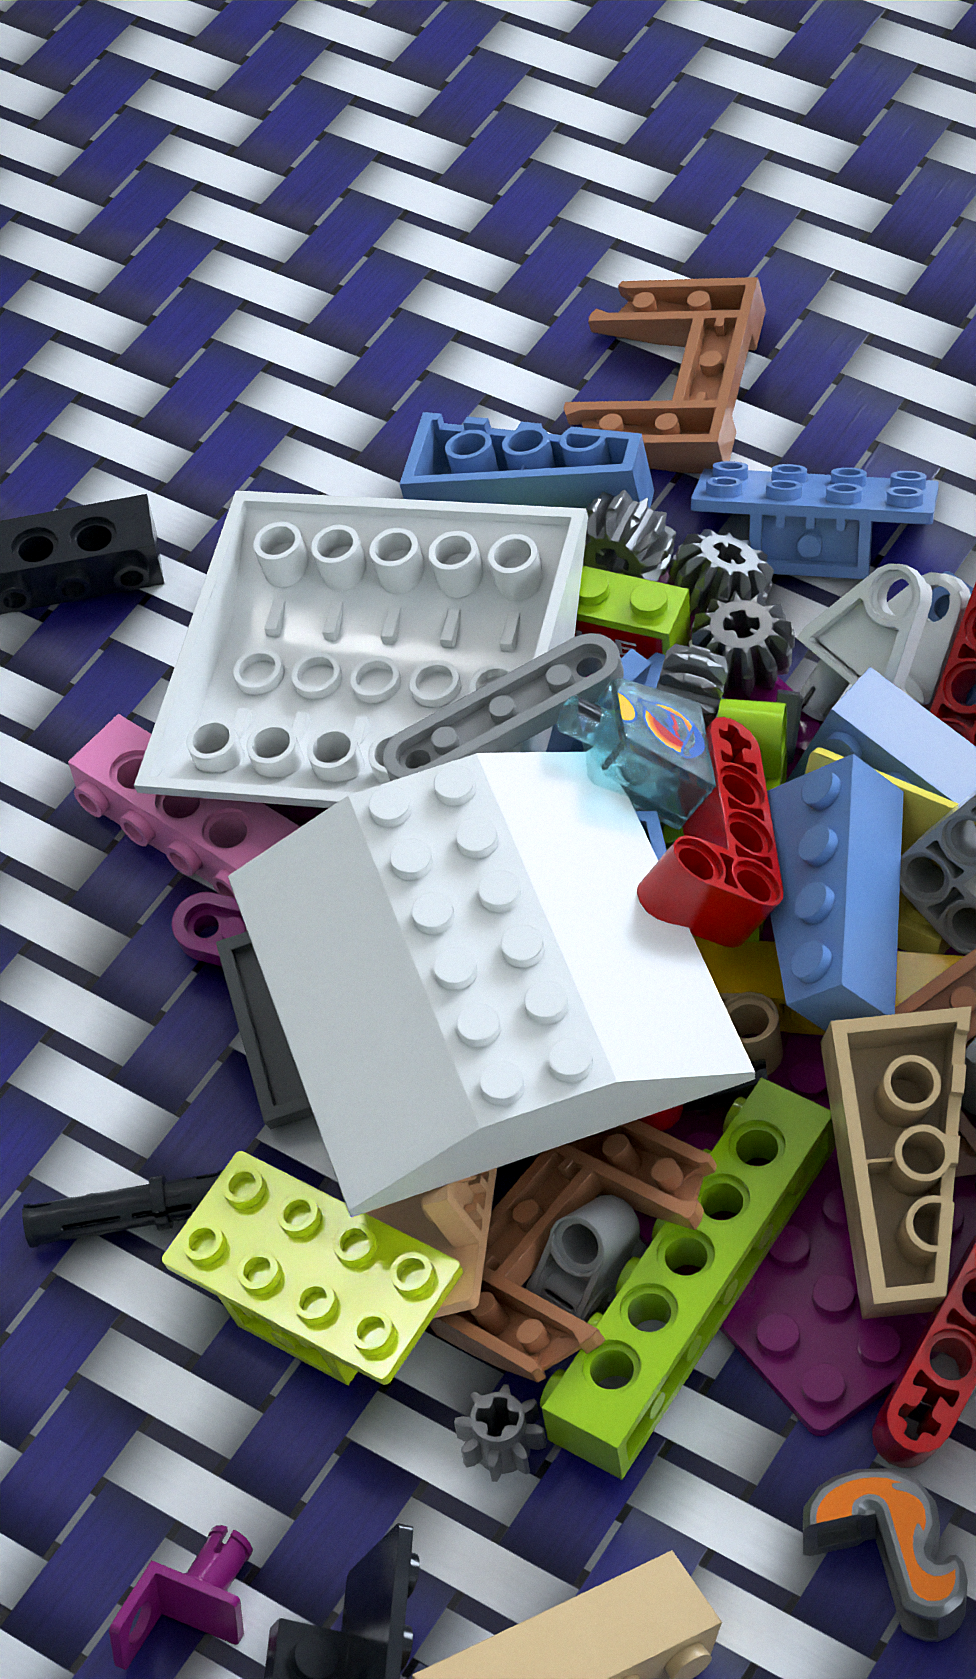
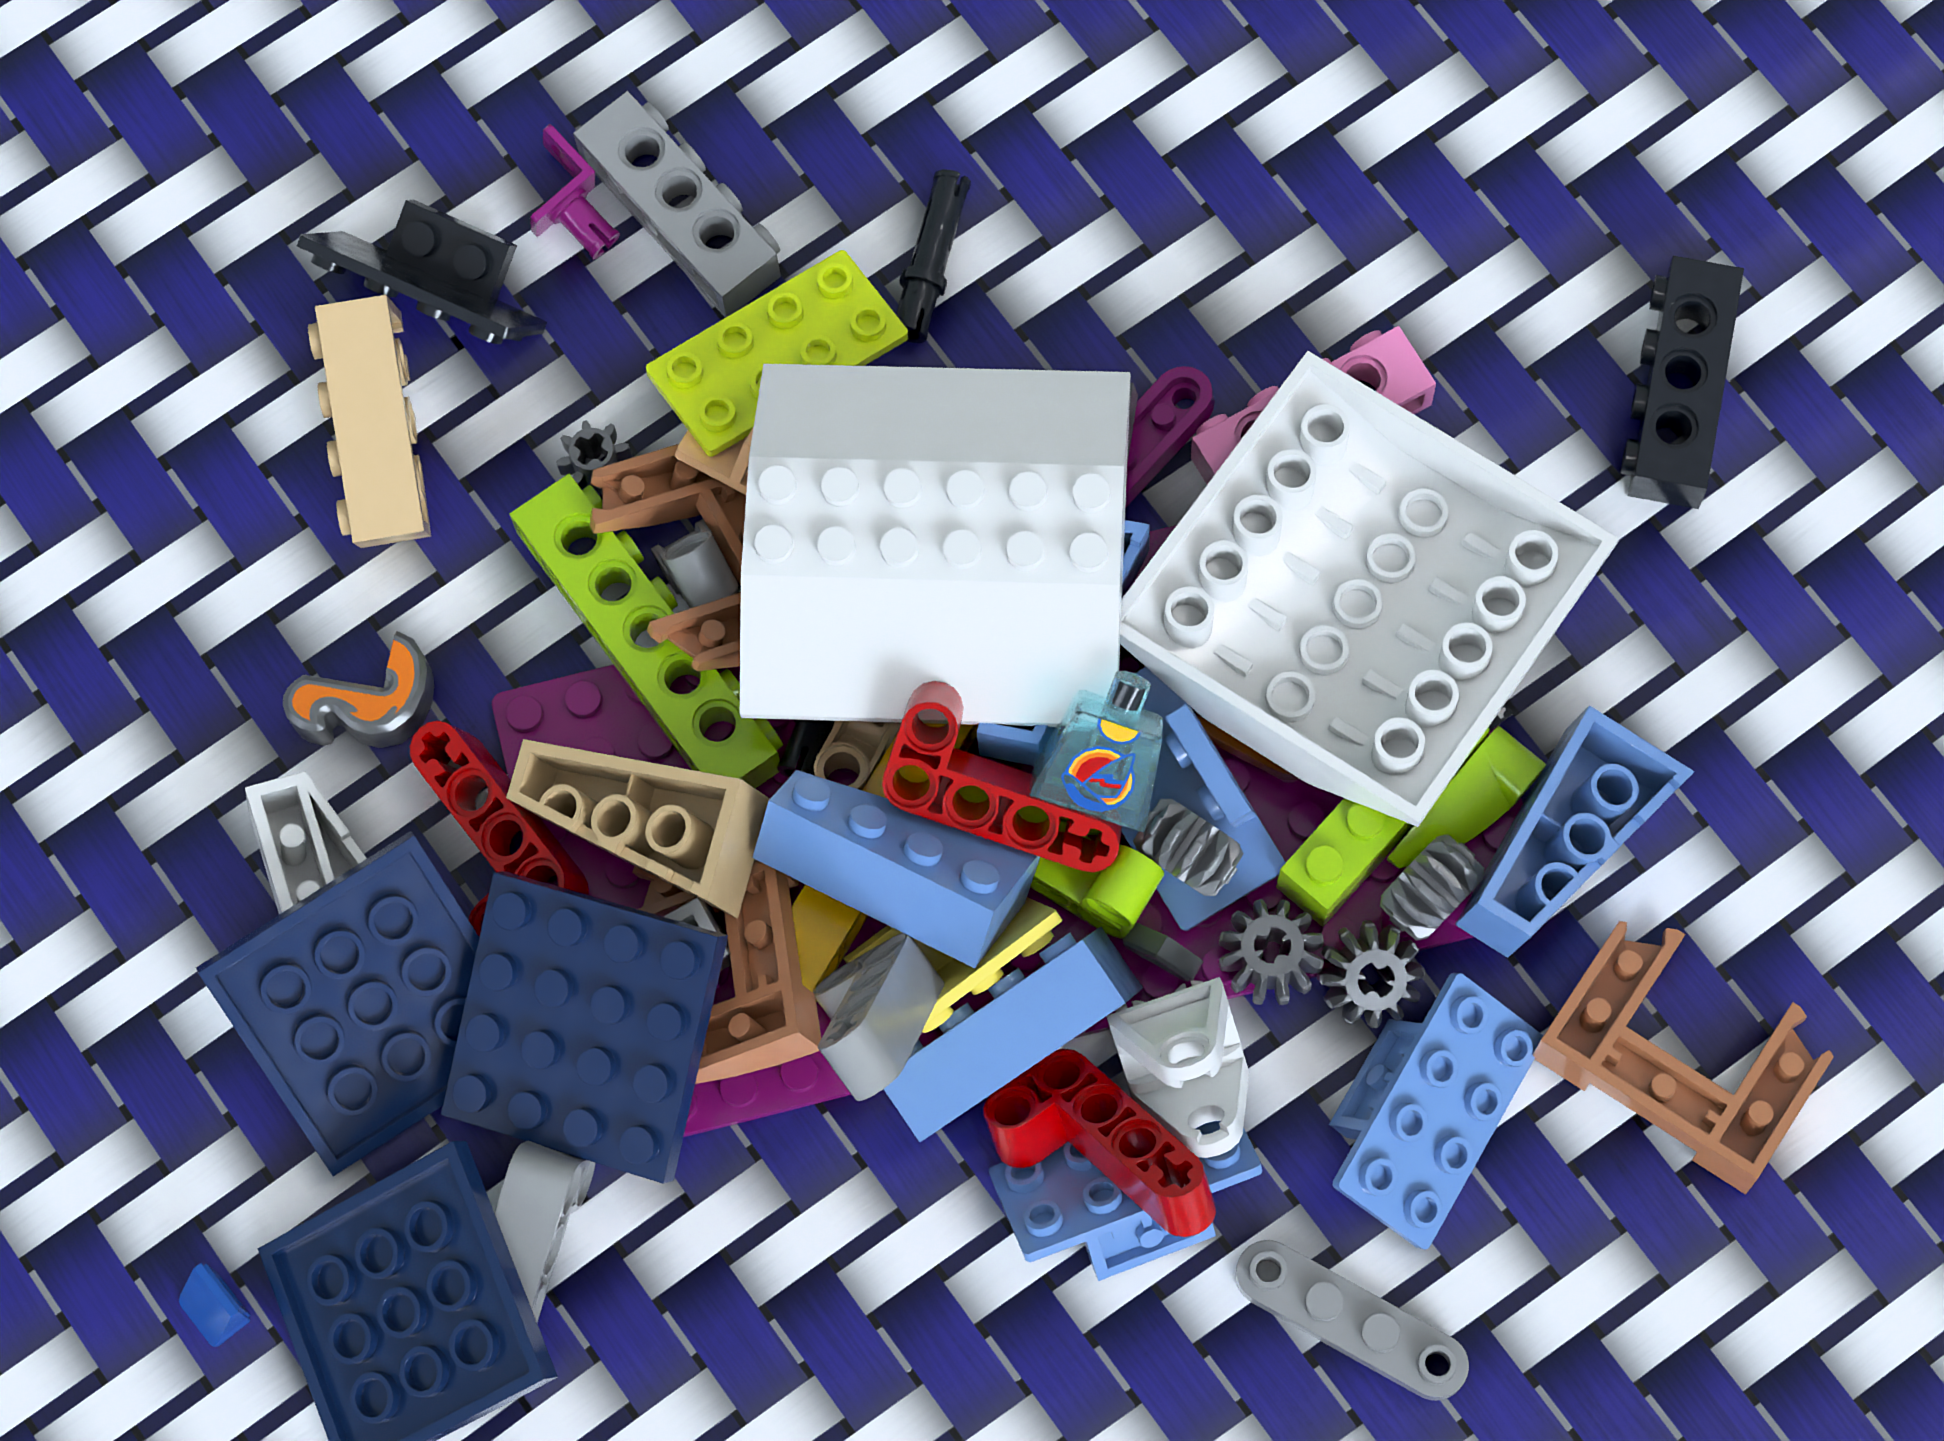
camera: 110 degrees right, 20 degrees up
light grey plate [383,633,624,781] -> none
none -> light grey brick [573,91,781,318]

